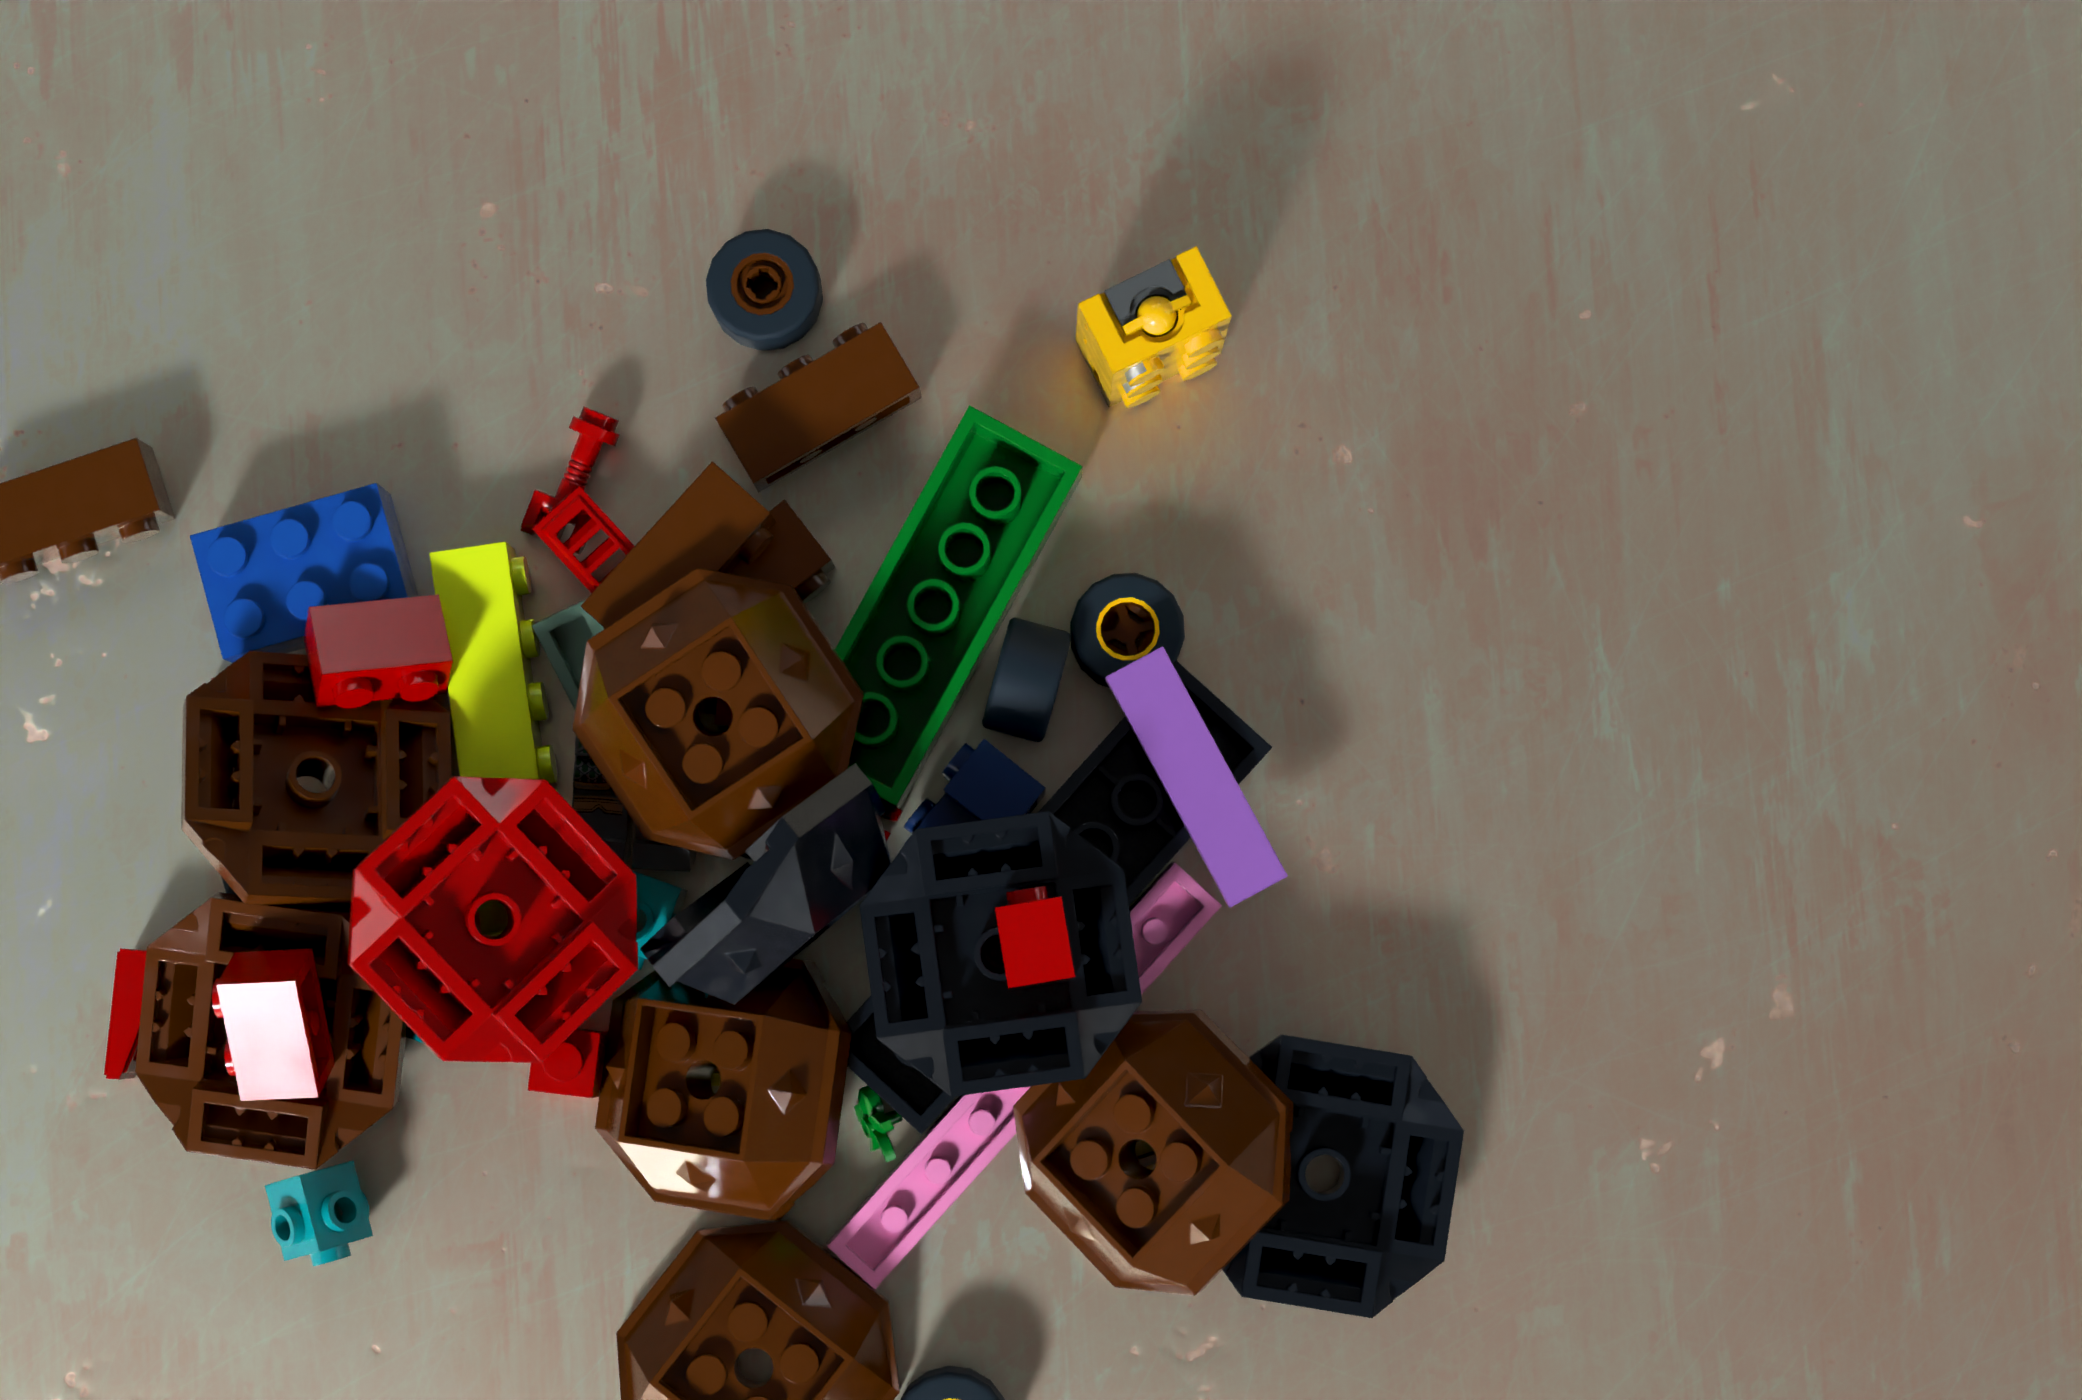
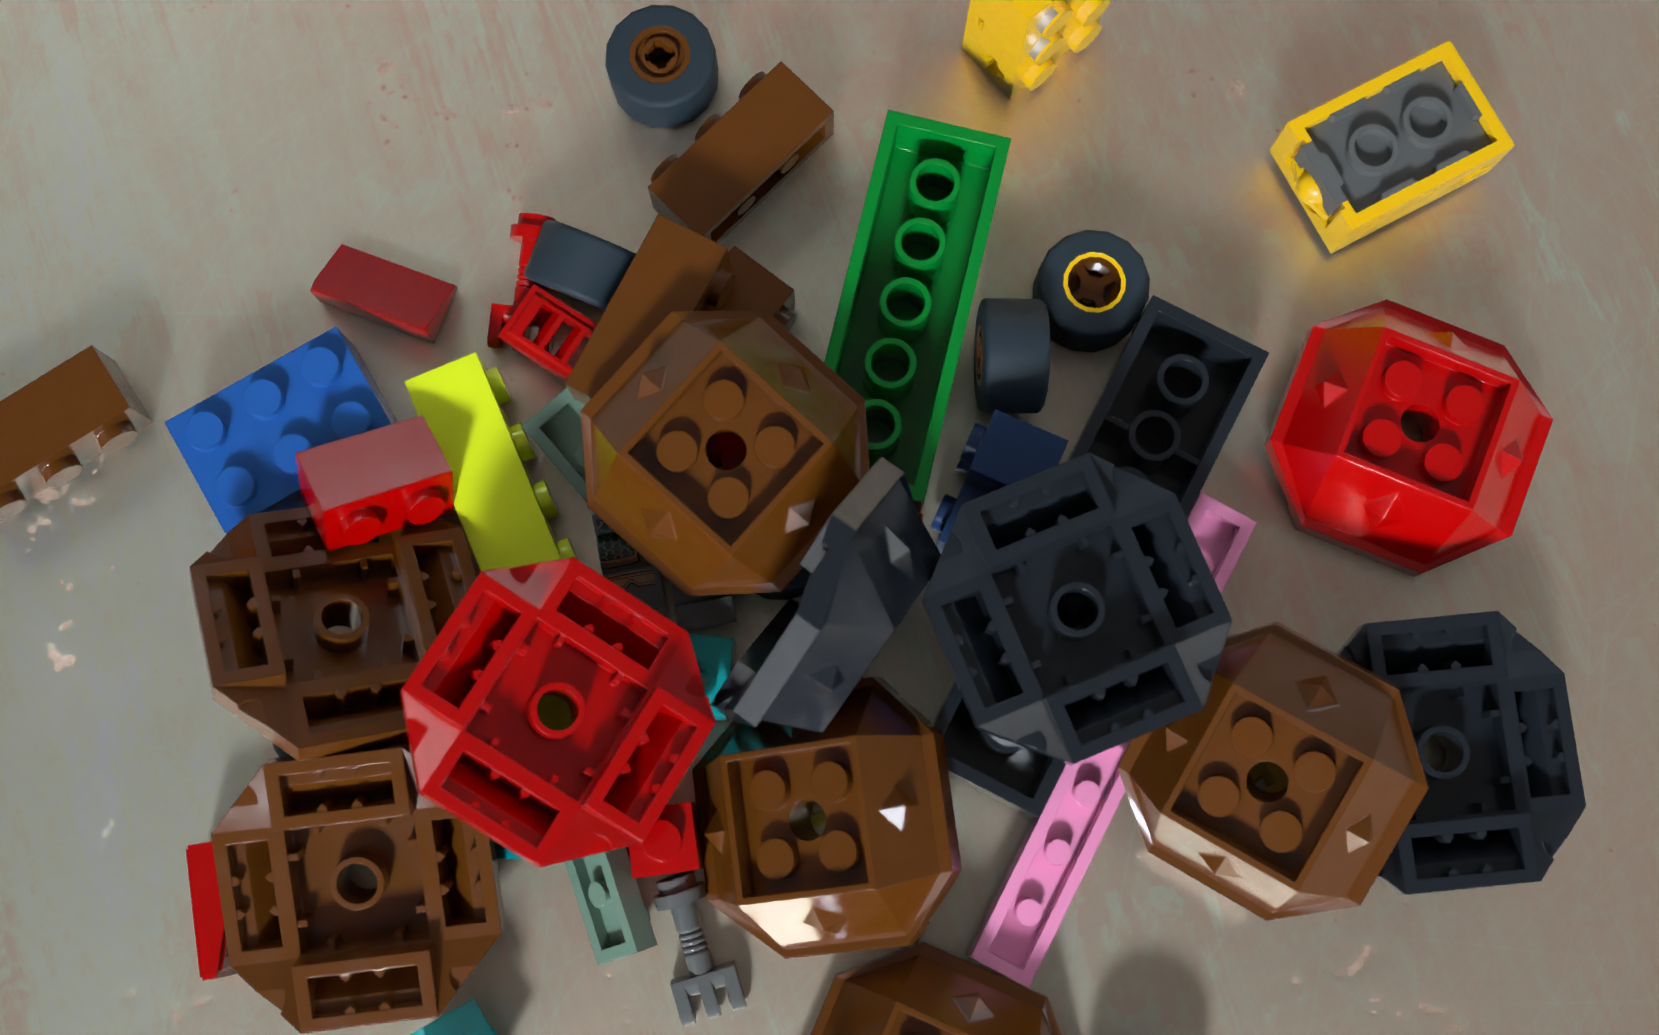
camera: 15 degrees left, 5 degrees down
brick [212,949,335,1101] -> none
green plant [854,1086,903,1163] -> none
red brick [995,886,1075,989] -> none
medium lavender tile [1105,646,1288,908] -> none
none -> red slope [310,244,457,343]
none -> black wheel [524,220,636,311]
none -> sand green plate [565,847,657,965]
none -> dark grey hinge [653,871,747,1027]
none -> red piece [1264,299,1553,577]
none -> piece [1269,40,1515,254]

